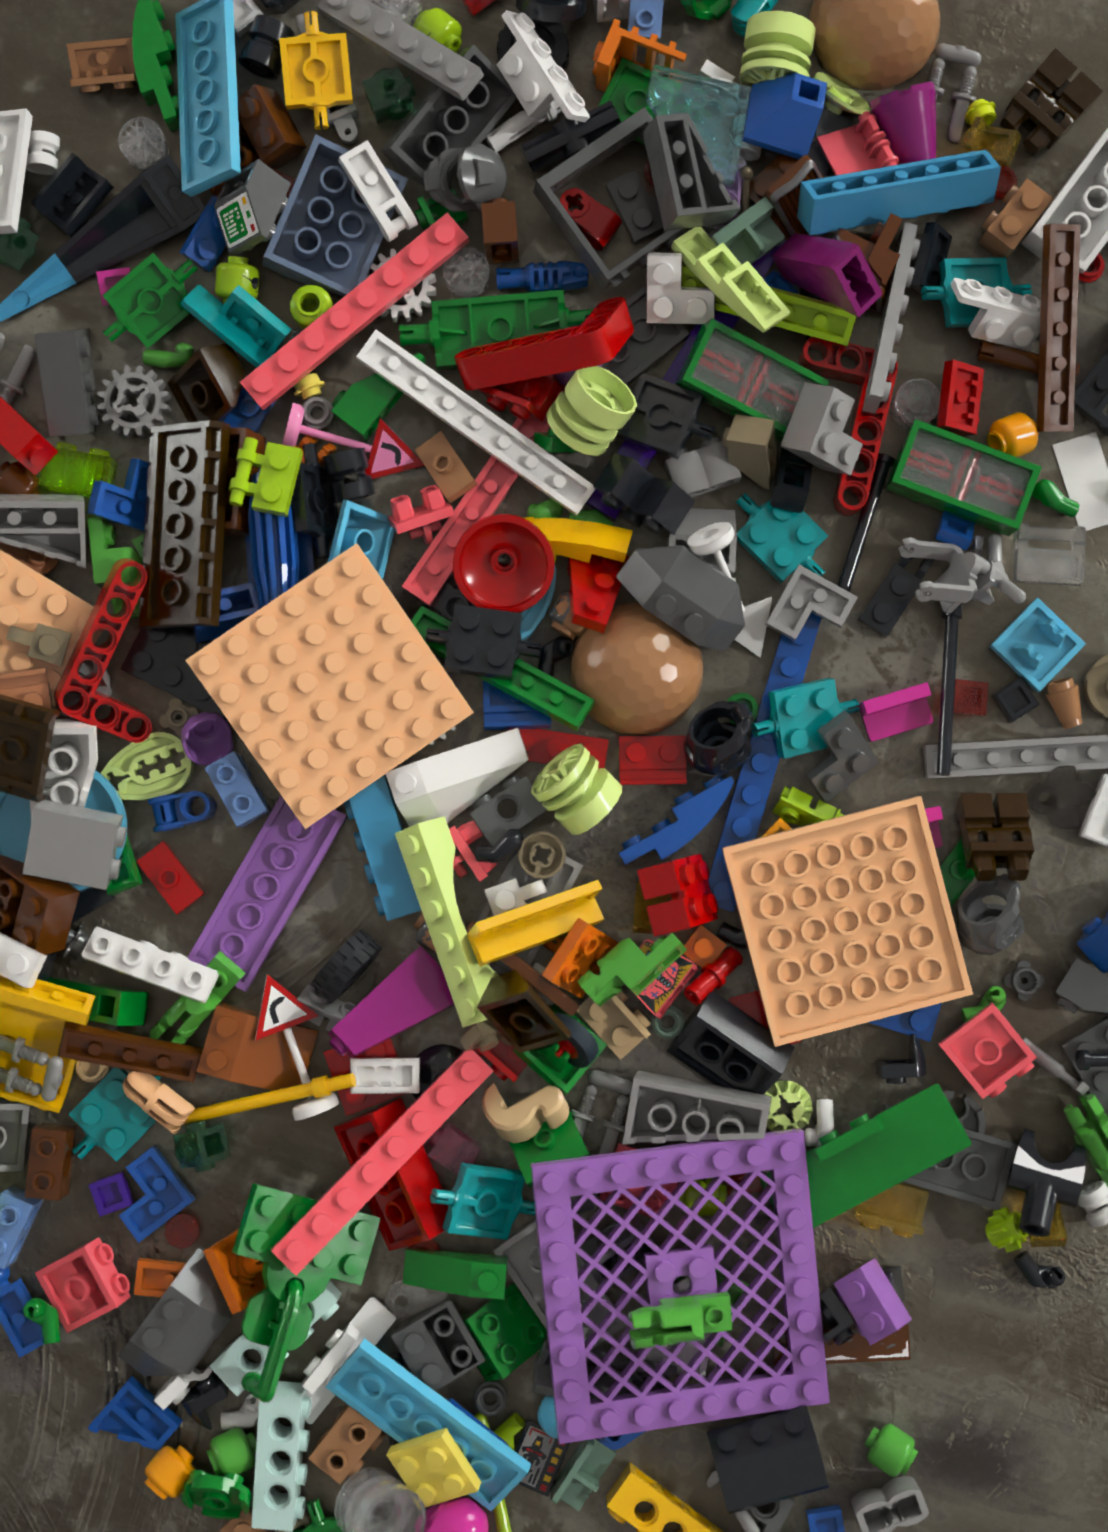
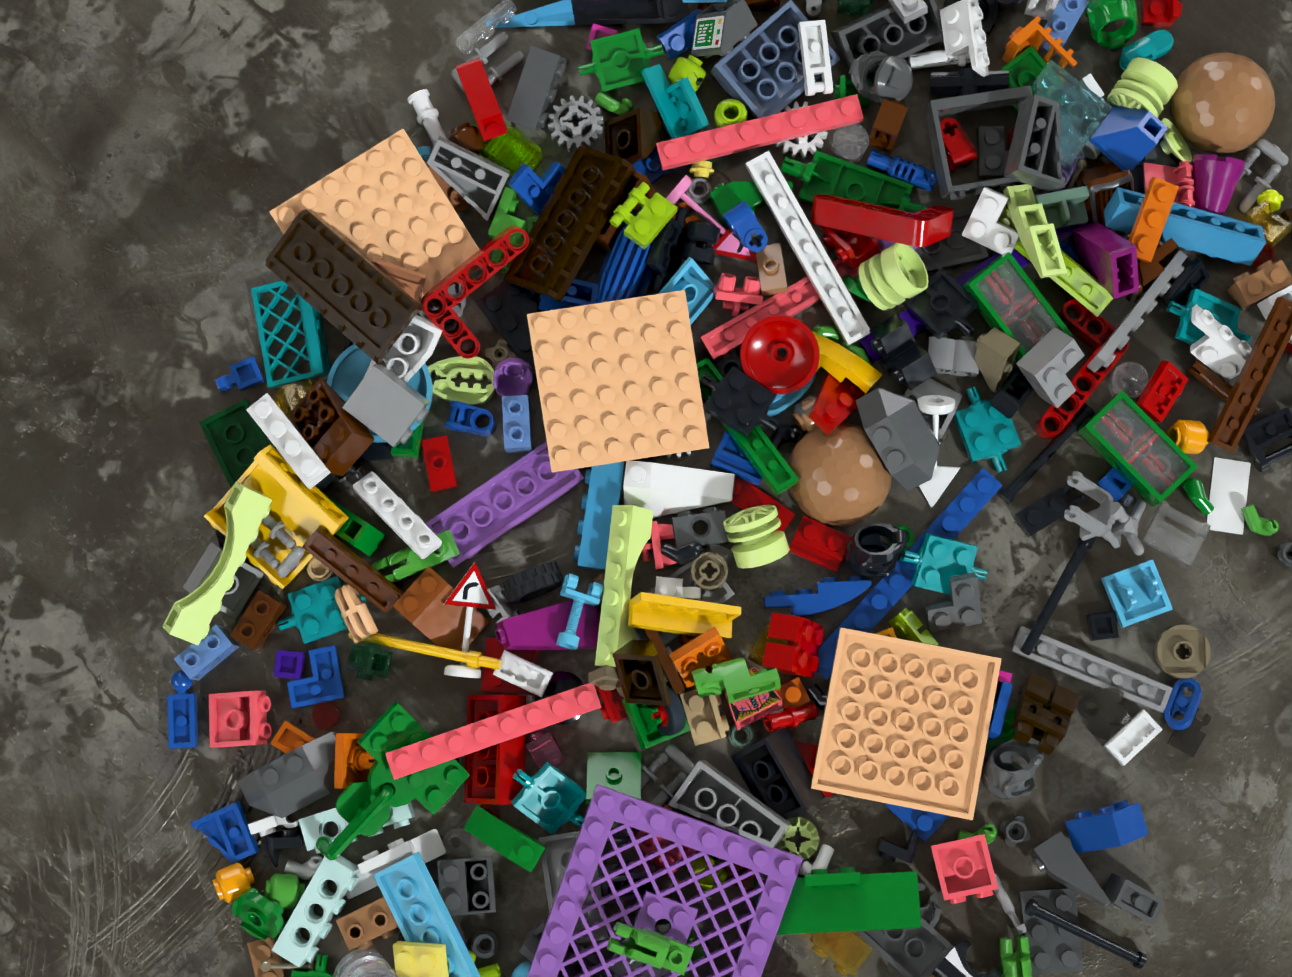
camera: 30 degrees right, 5 degrees down
dark tan plate [6,623,72,666] -> none
green arm [23,1298,61,1345] -> none
green bracket [460,1282,548,1381] -> none
tan animal [482,1082,569,1143] -> none
light grey plate [765,565,858,641] -> none
dark pink panel [858,682,933,742] -> none
clear red plate [954,679,989,717] -> none
medium nougat cone [1045,677,1083,729] -> none
none -> medium azure bar [556,573,603,650]
none -> blue piece [722,200,768,252]
none -> blue plate [987,681,1013,740]
none -> orange plate [1128,177,1179,263]

